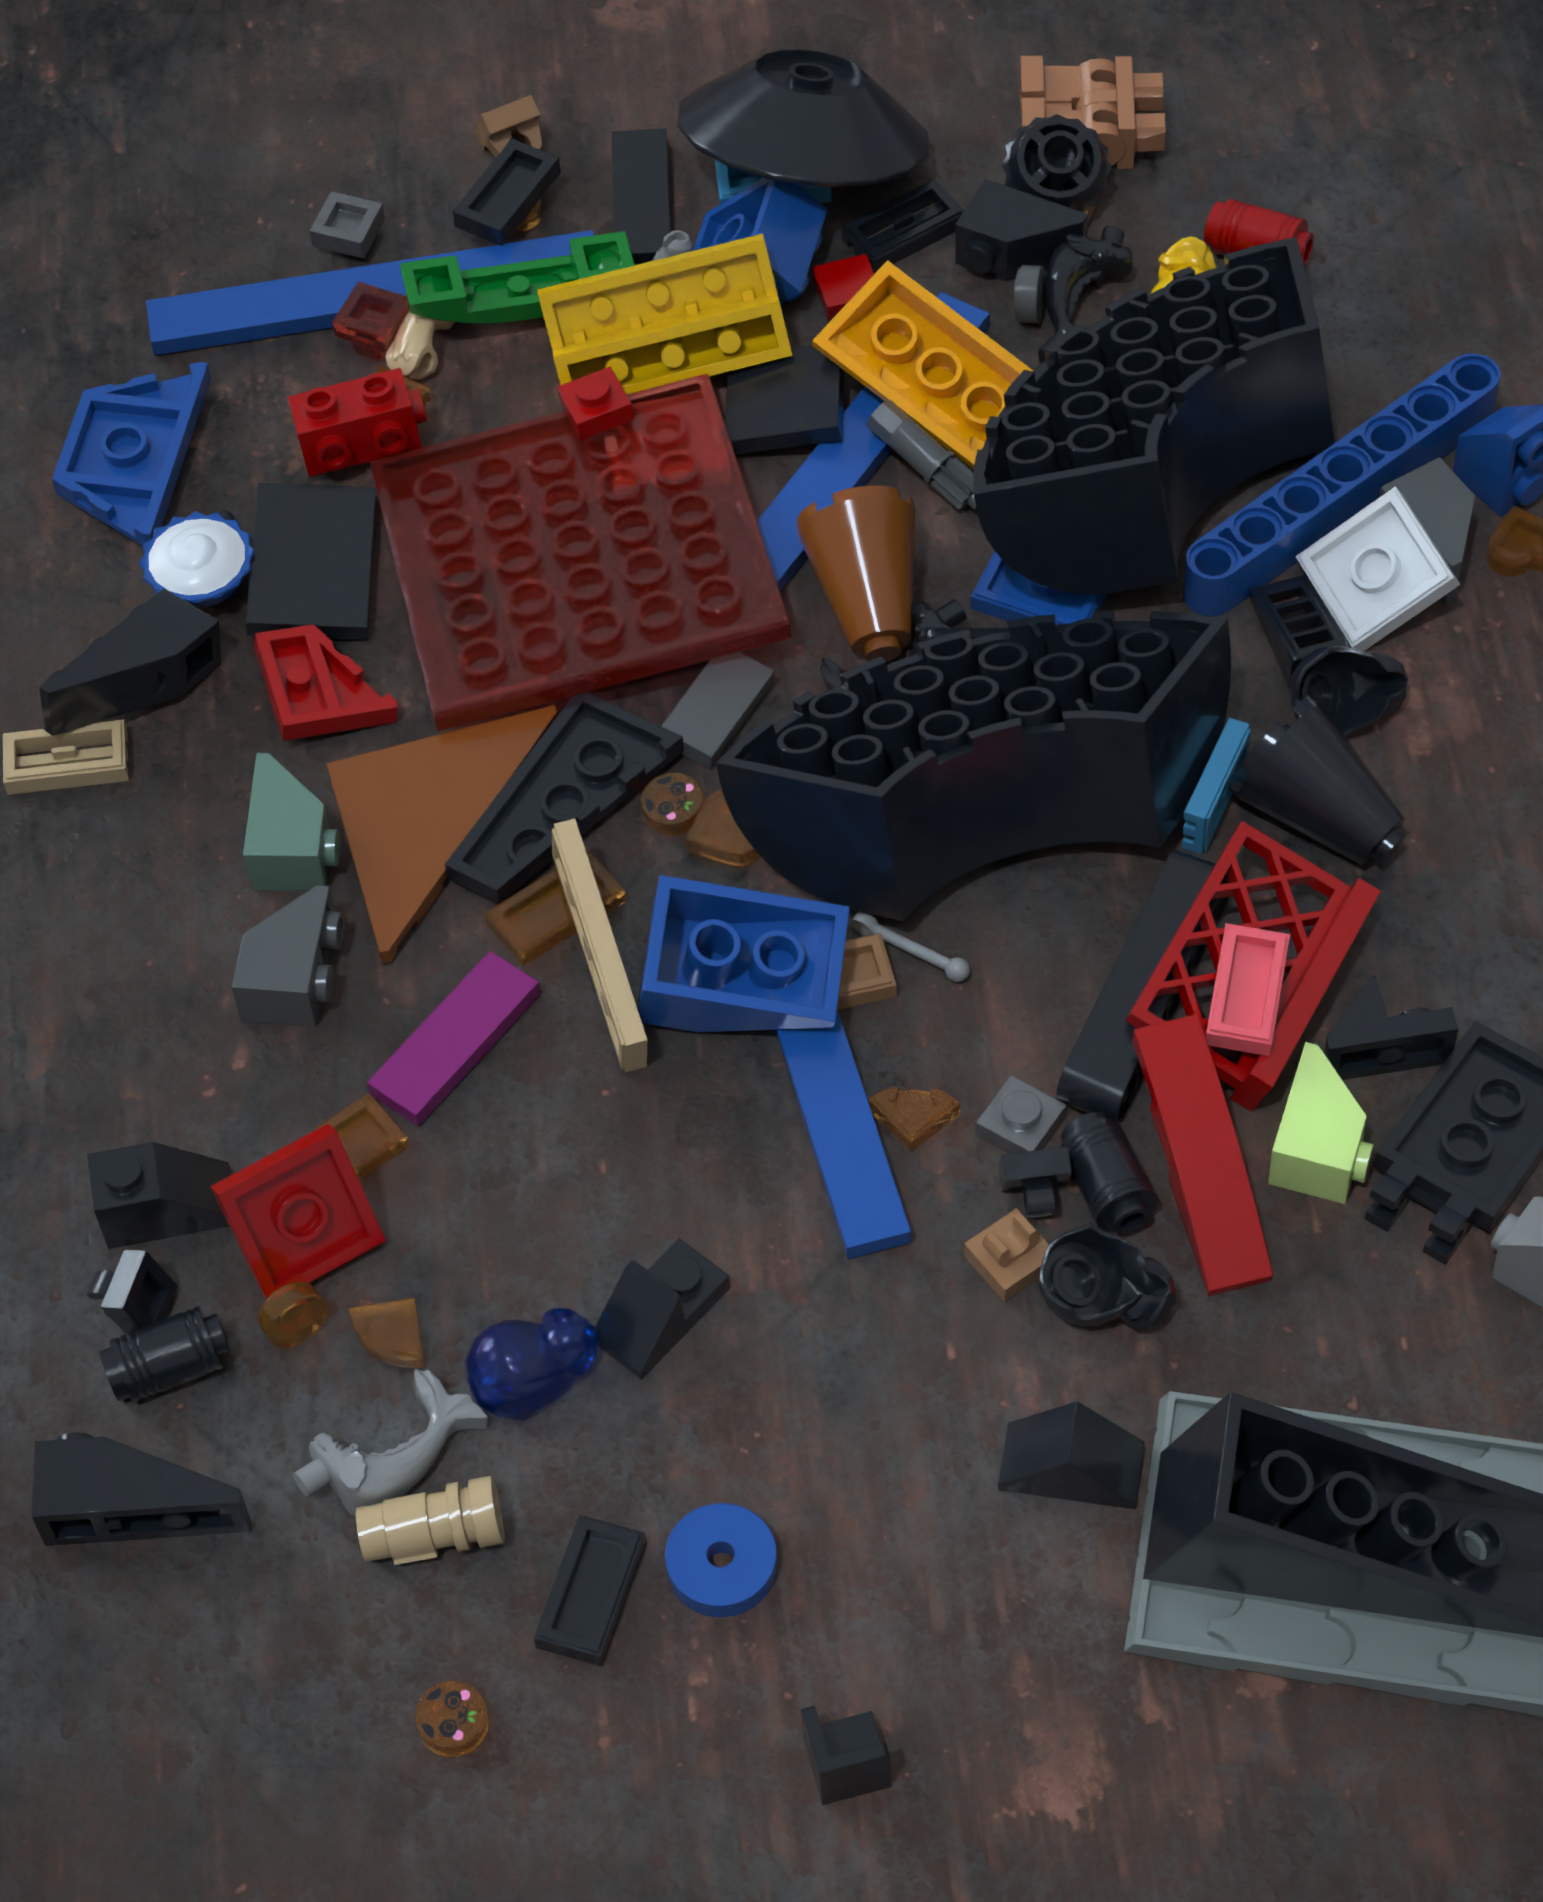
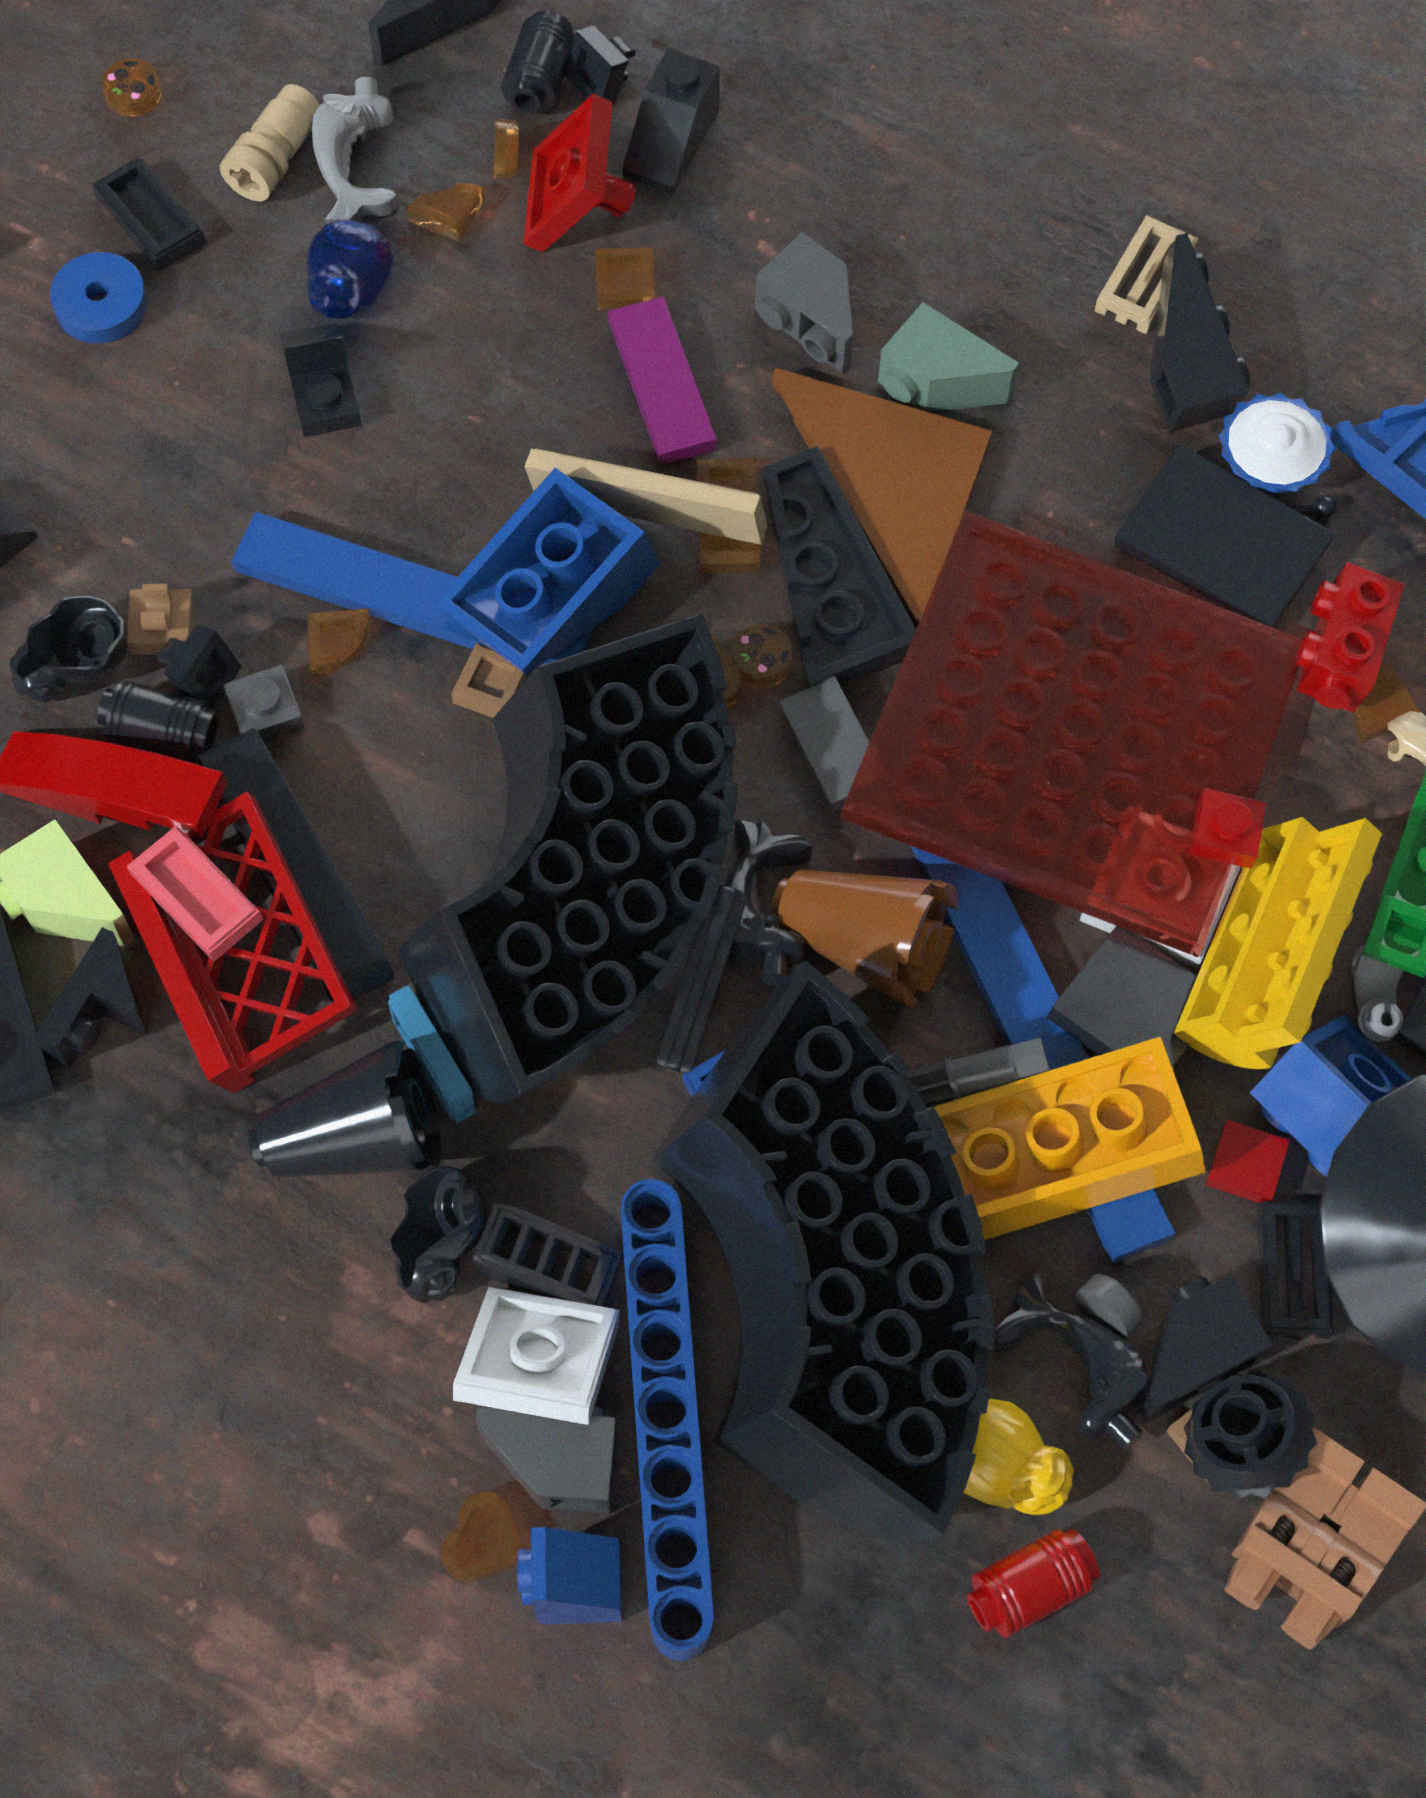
camera: 120 degrees right, 10 degrees up
red wing [254,624,398,741] -> none
light grey hinge [850,911,970,982] -> none

